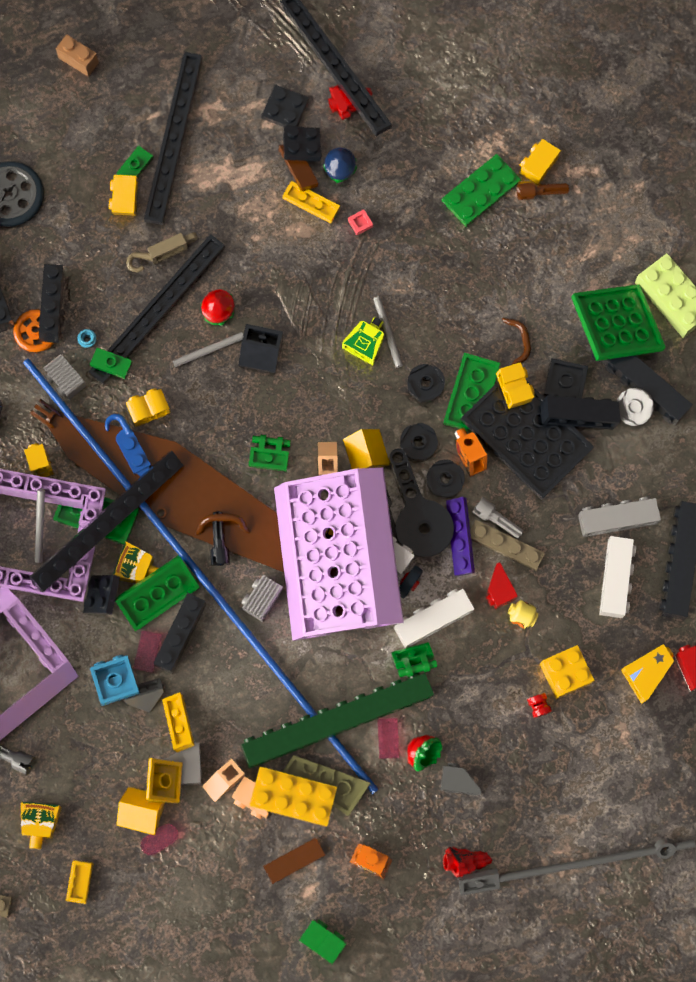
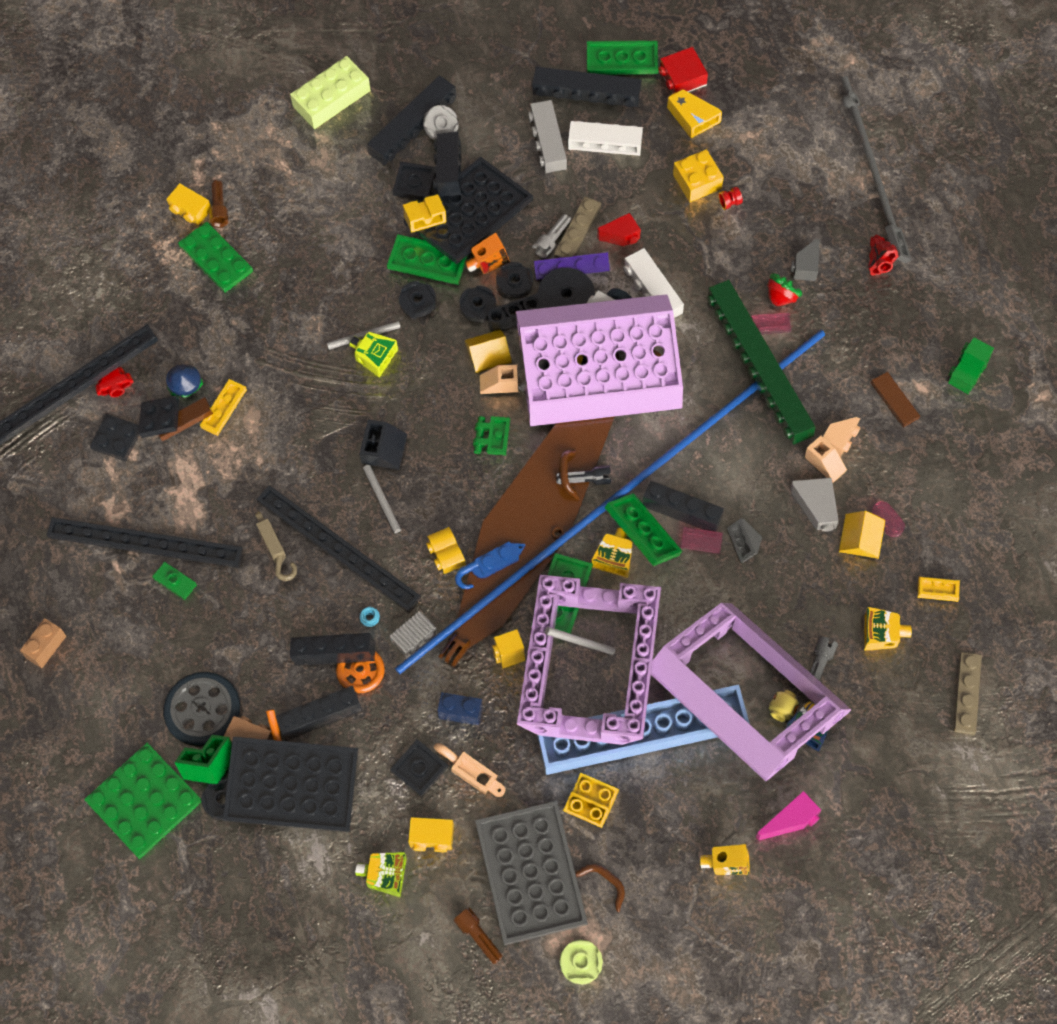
camera: 85 degrees left, 10 degrees down
black plate [29,451,184,592] -> none
black plate [83,575,120,615] -> none
green plate [90,347,133,380] -> none
dark azure plate [90,655,140,706] -> none
yellow brick [109,175,138,216] -> none
yellow slope [146,758,182,803] -> none
yellow plate [162,692,195,753] -> none
red hair [201,289,235,326] -> none
light grey brick [241,575,283,622] -> none
yellow plate [249,767,337,827] -> none
olive wing [283,755,370,816] -> none
coral plate [348,210,373,235] -> none
orange torso [350,844,392,878] -> none
green plate [391,642,438,677] -> none
reddish brown animal [502,318,531,365] -> none
light yellow head [508,600,538,629] -> none
green plate [571,284,666,361] -> none

